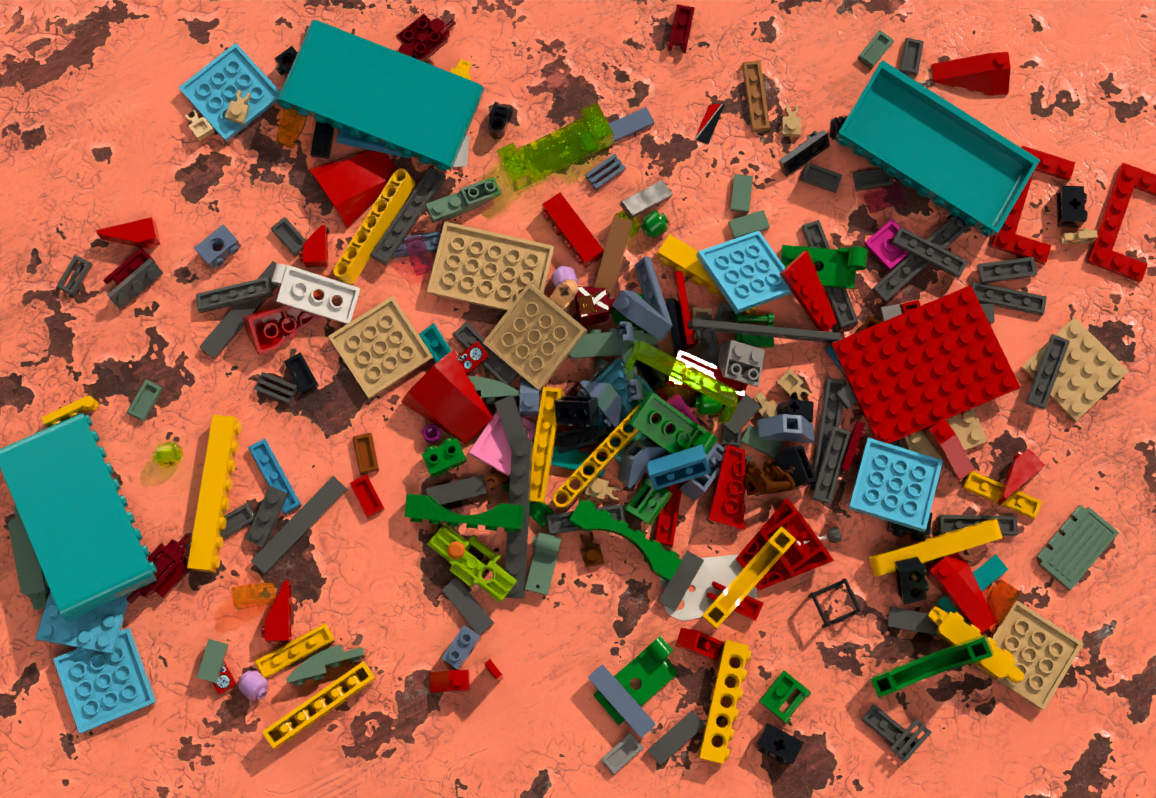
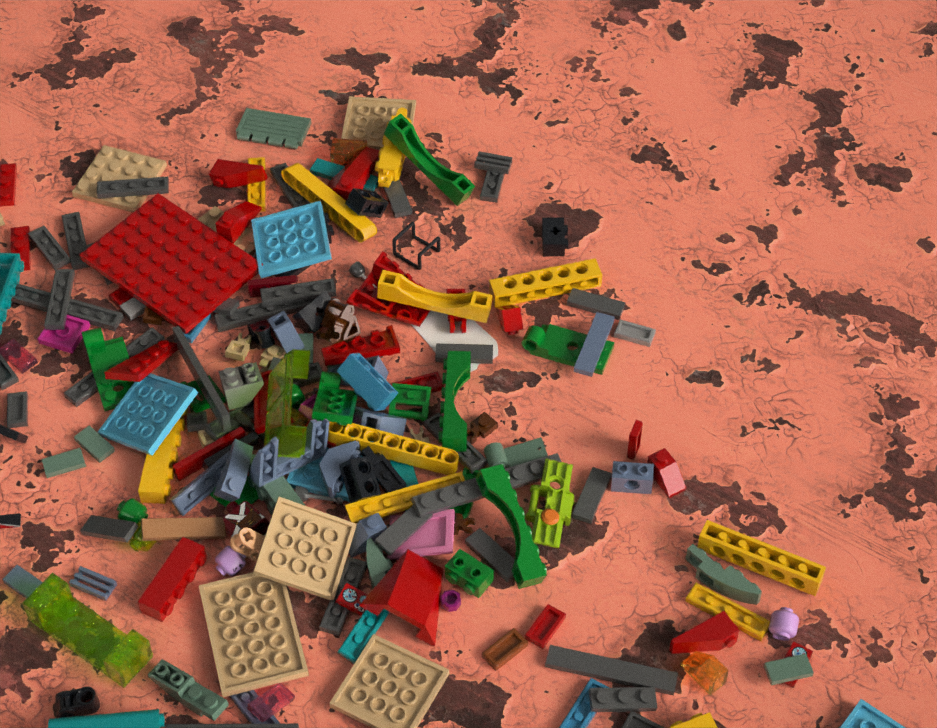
camera: 115 degrees left, 25 degrees down
green plate [759,670,811,724] -> none

